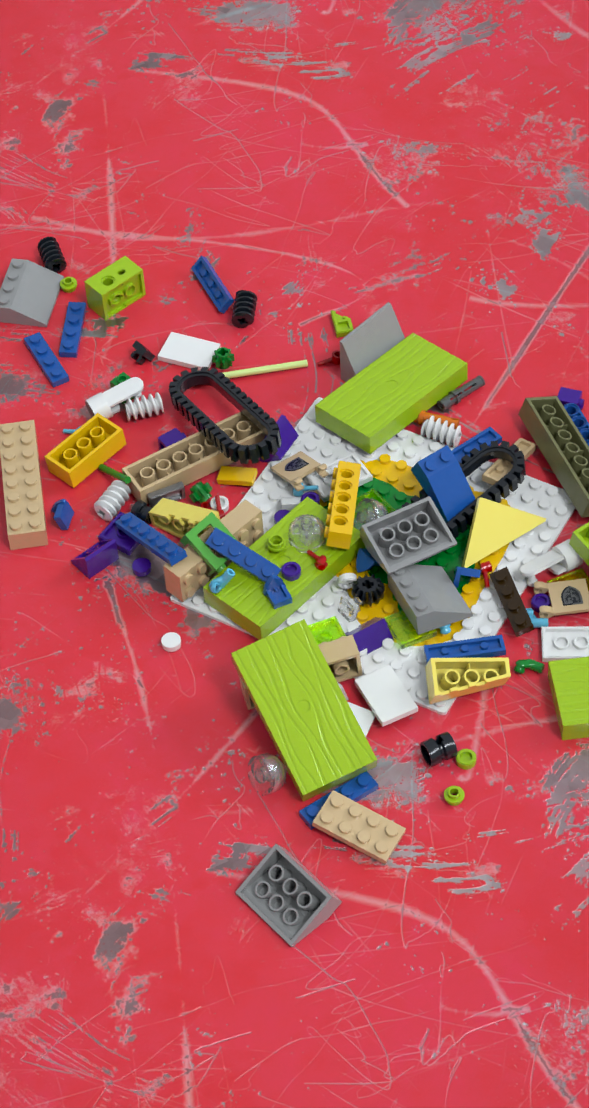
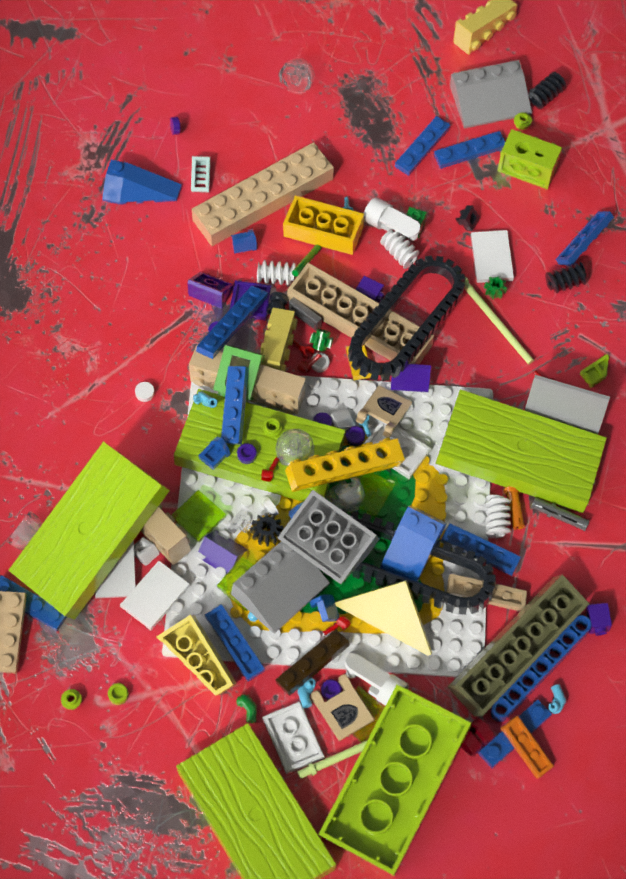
camera: 60 degrees right, 15 degrees up
black wheel [420,732,458,767] -> none

